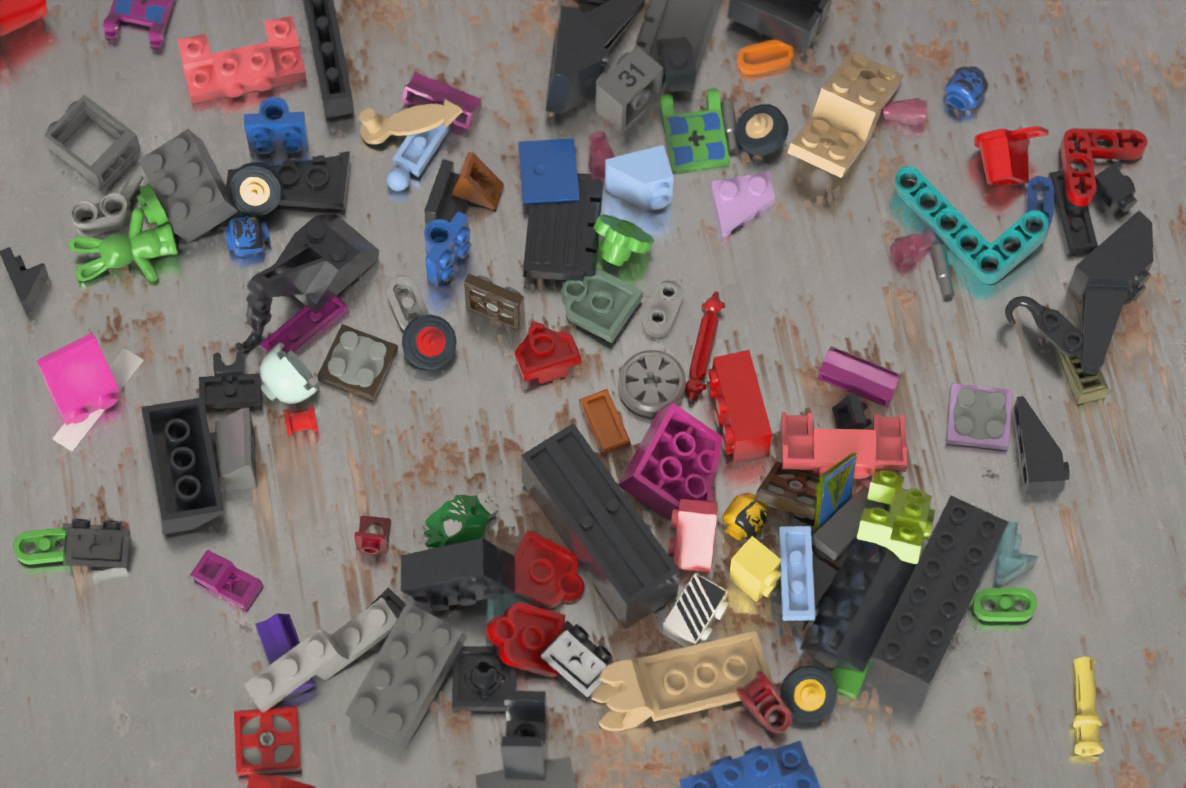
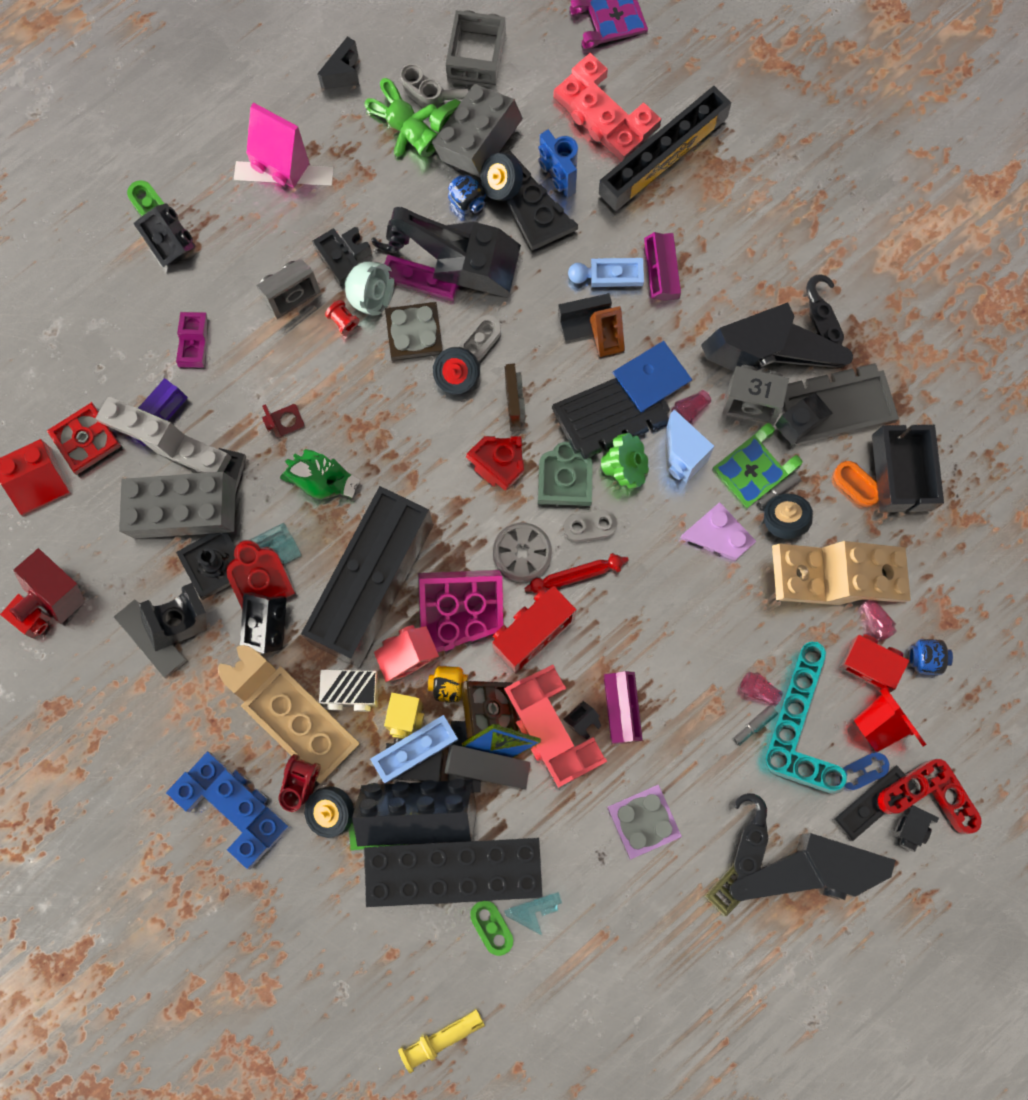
camera: 65 degrees right, 10 degrees up
black slope [141,397,224,534] -> none
tan brick [359,99,463,144] -> none
black piece [401,538,515,611] -> none
blue plate [424,211,472,289] -> none
red plate [514,530,585,609] -> none
orange tile [579,389,631,456] -> none
lime bracket [857,470,936,564] -> none
black slope [1013,396,1070,494] -> none
none -> red brick [839,634,910,692]

